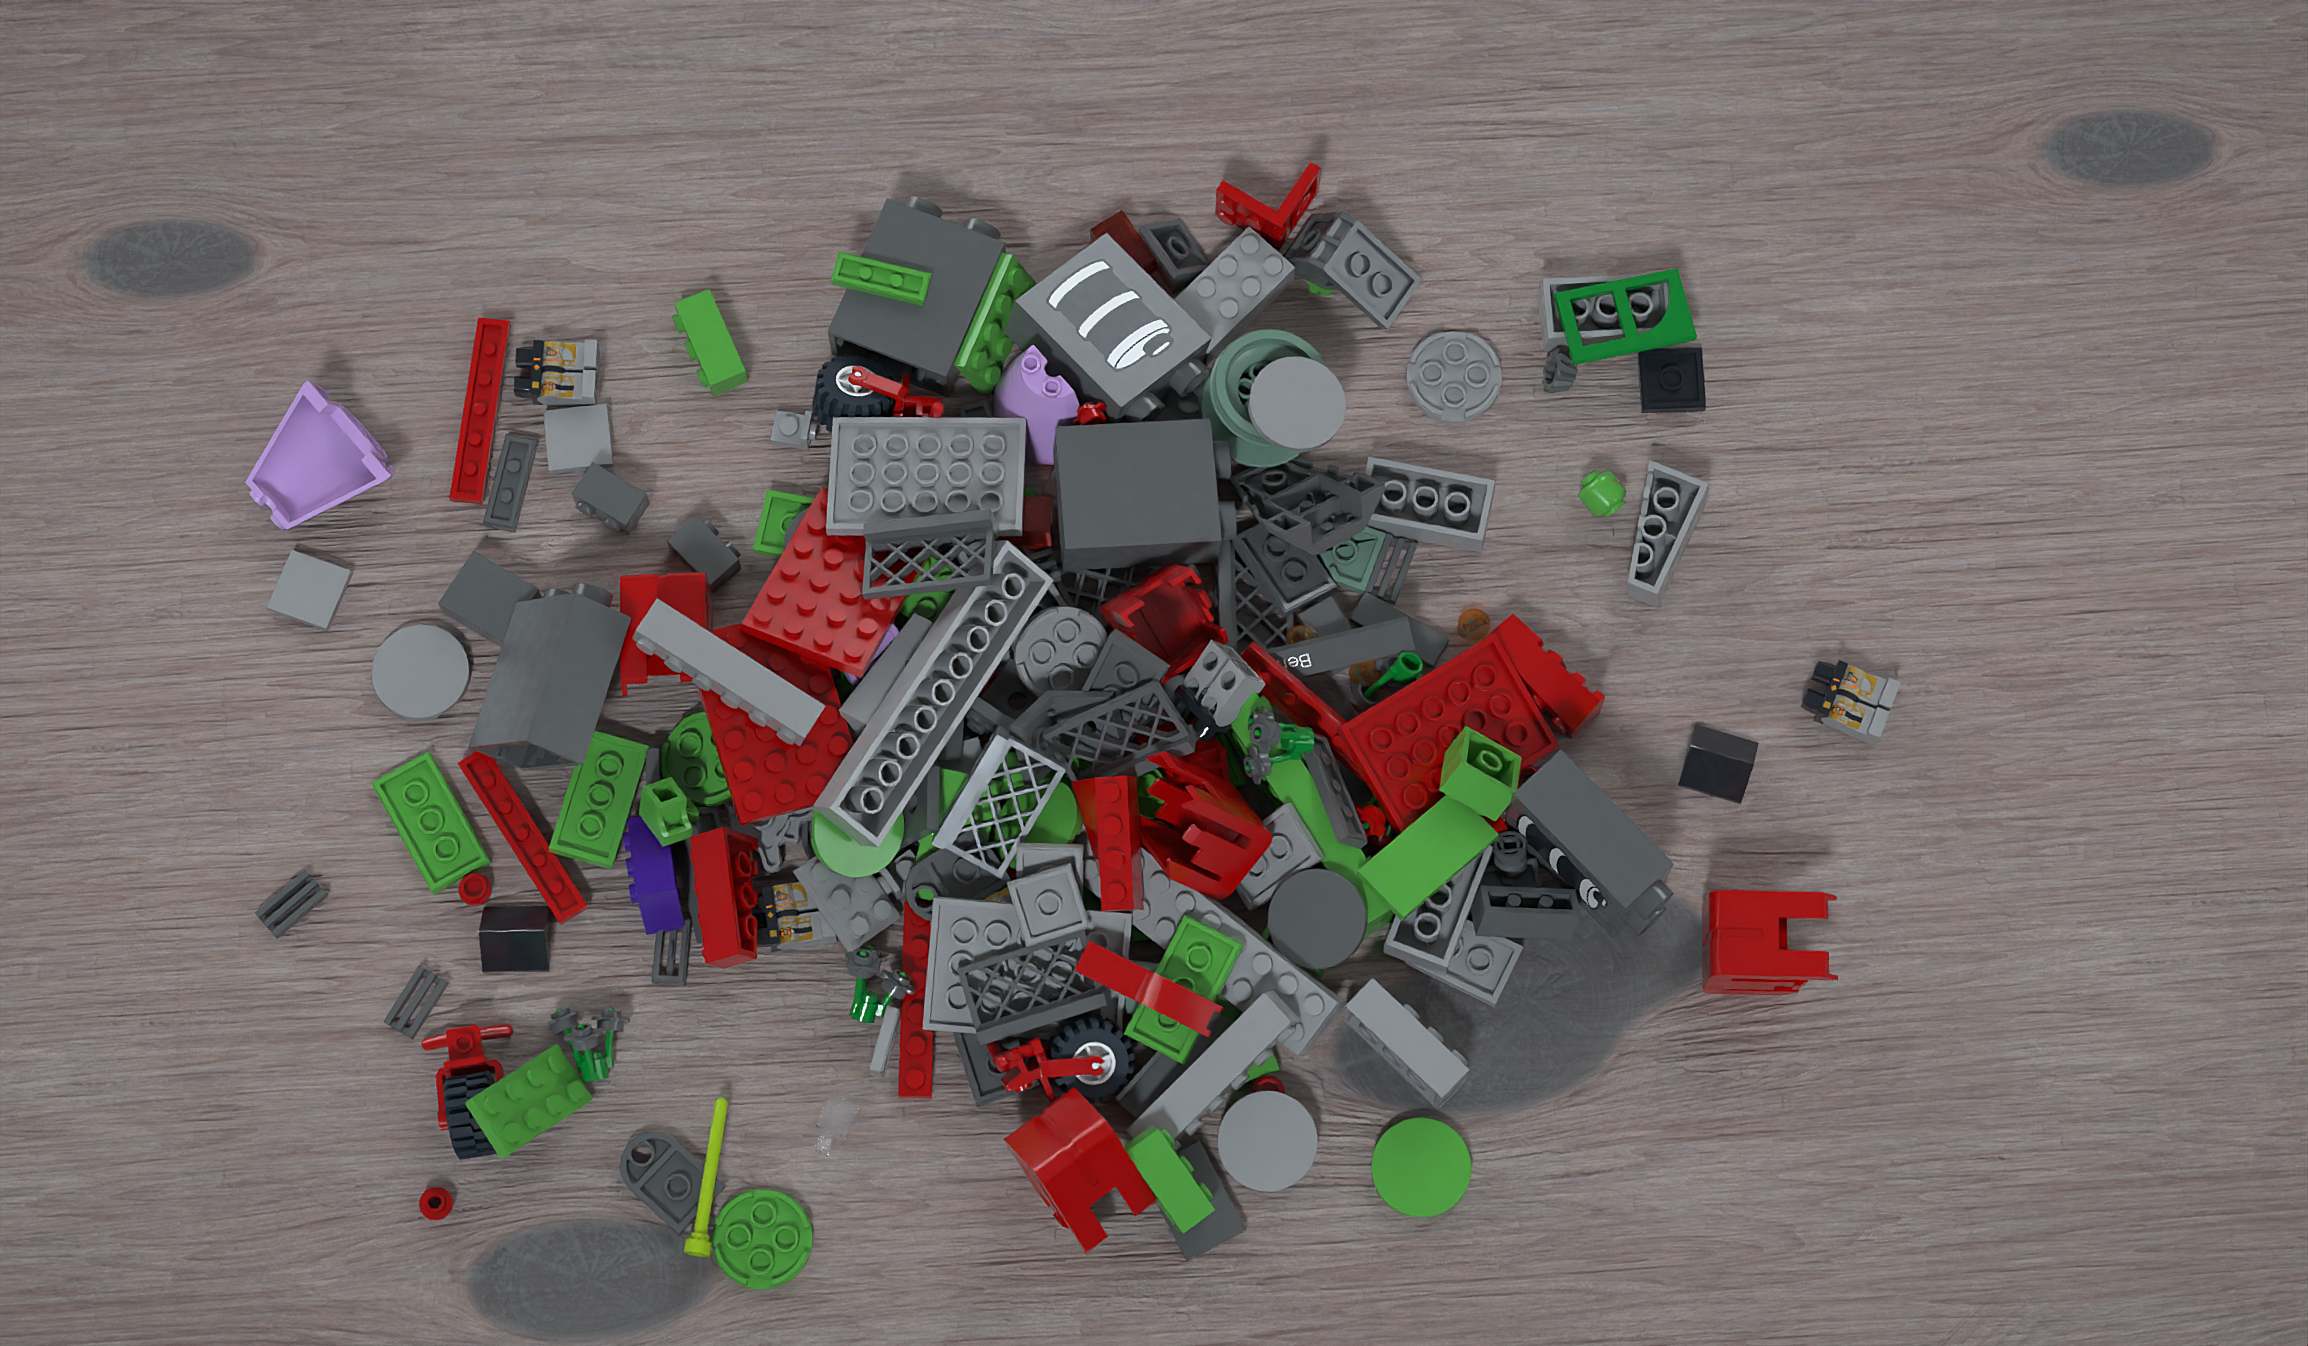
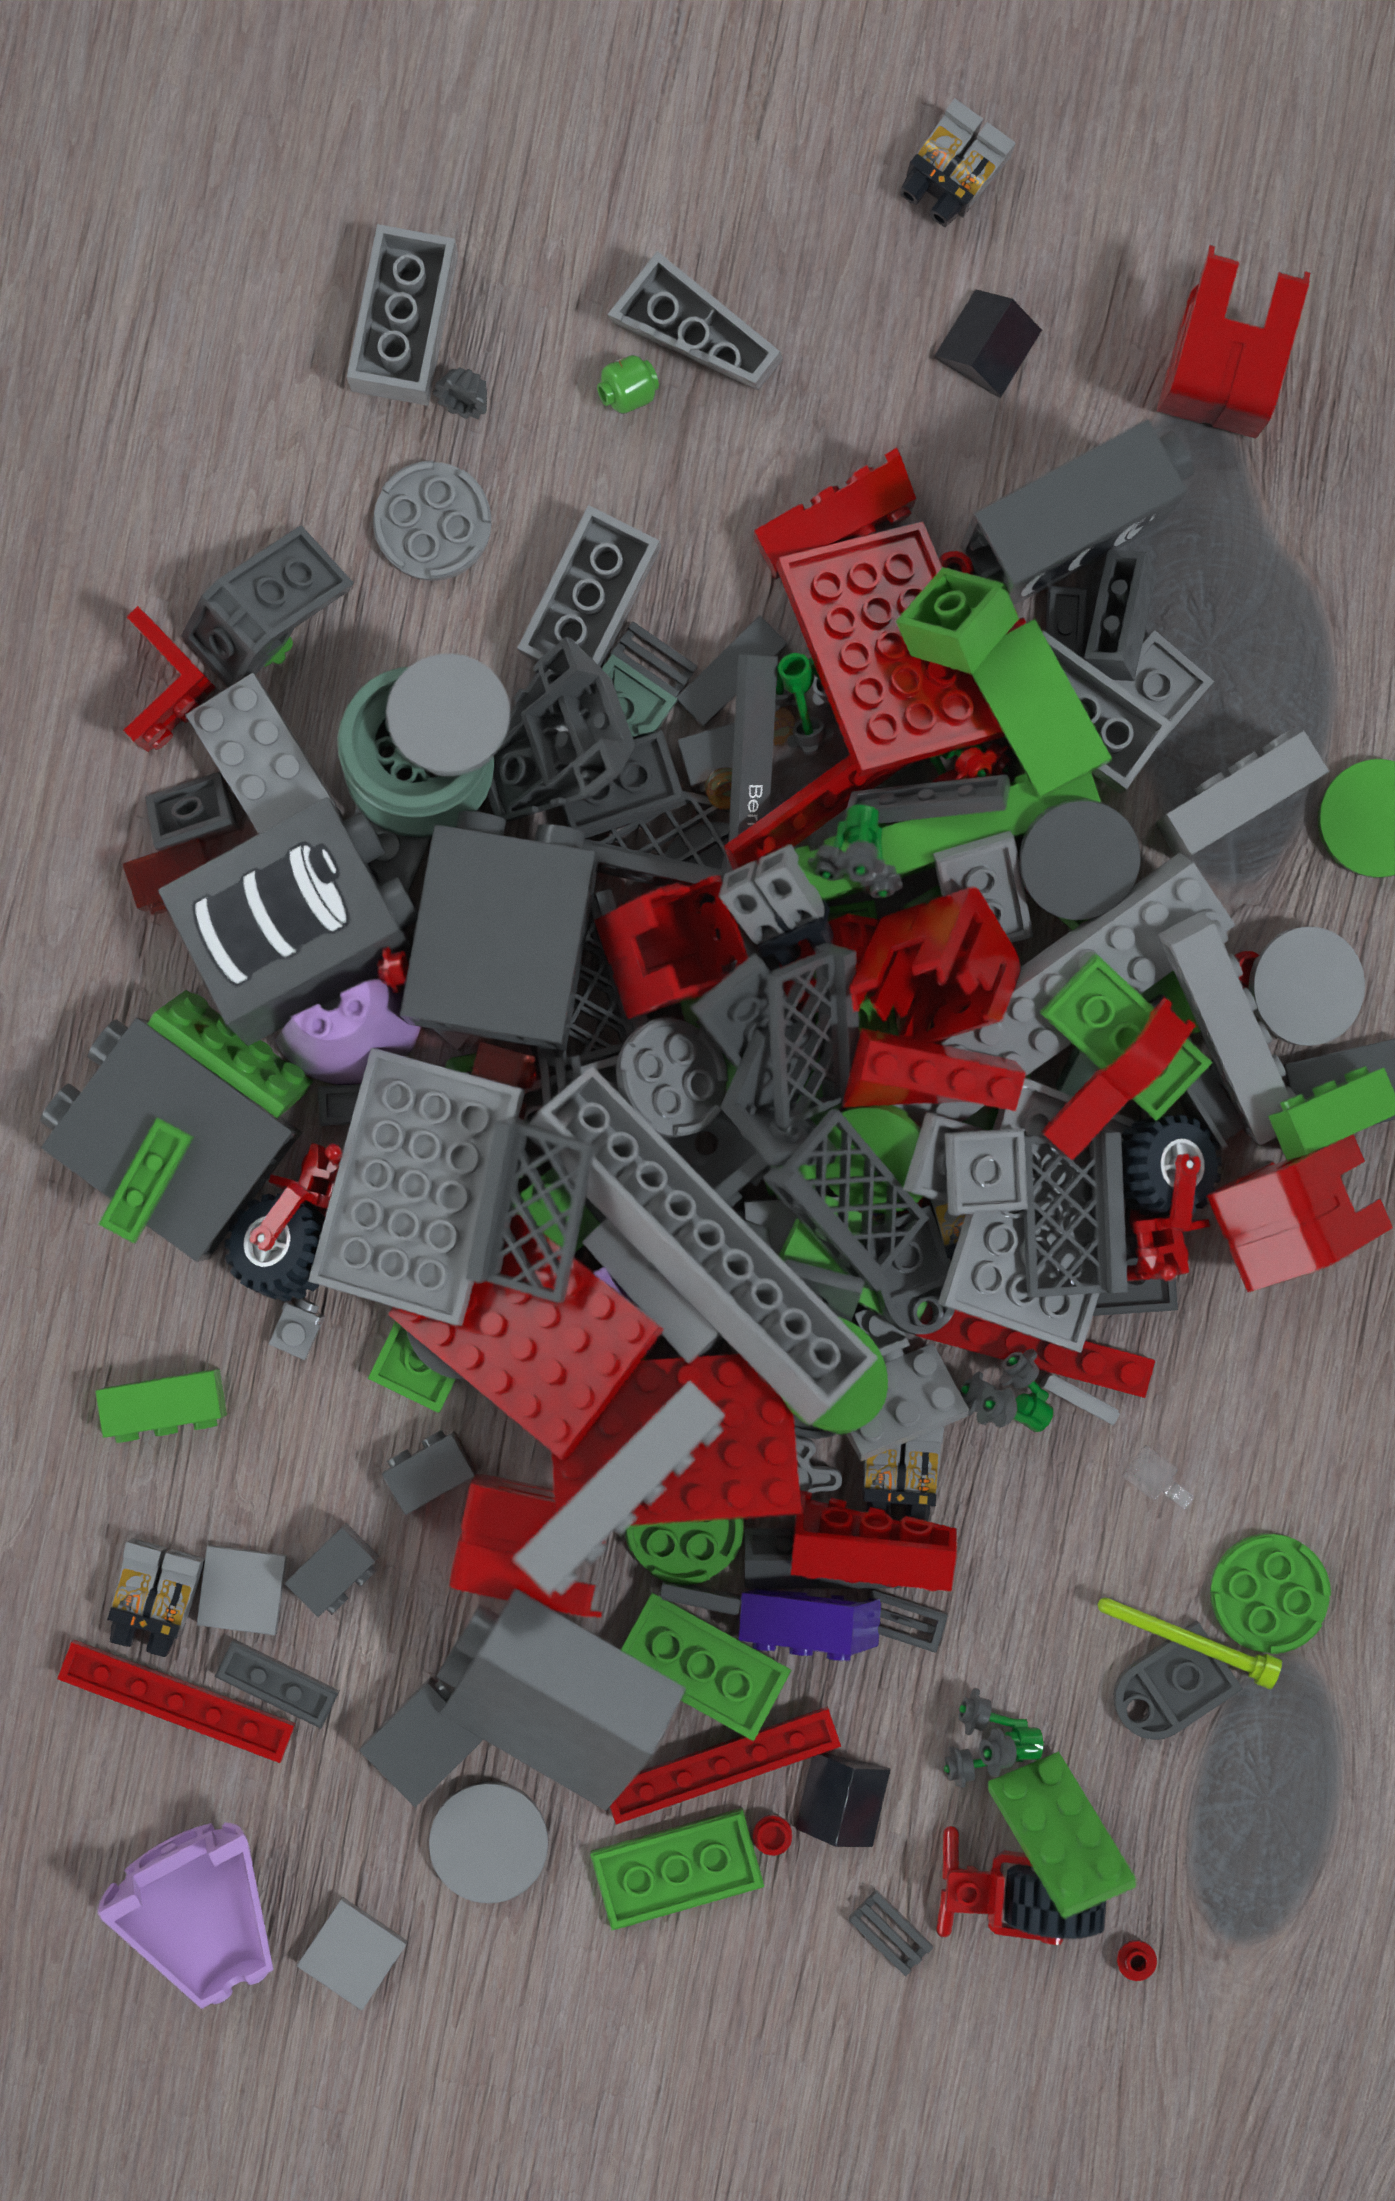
camera: 75 degrees left, 15 degrees up
dark grey tile [255,870,328,939] -> none
bright green brick [639,777,699,847] -> none
clear orange tile [1457,609,1490,643] -> none
dark grey wheel [1494,831,1527,877] -> none
green window [1554,268,1697,365] -> none
black tile [1637,347,1706,413] -> none

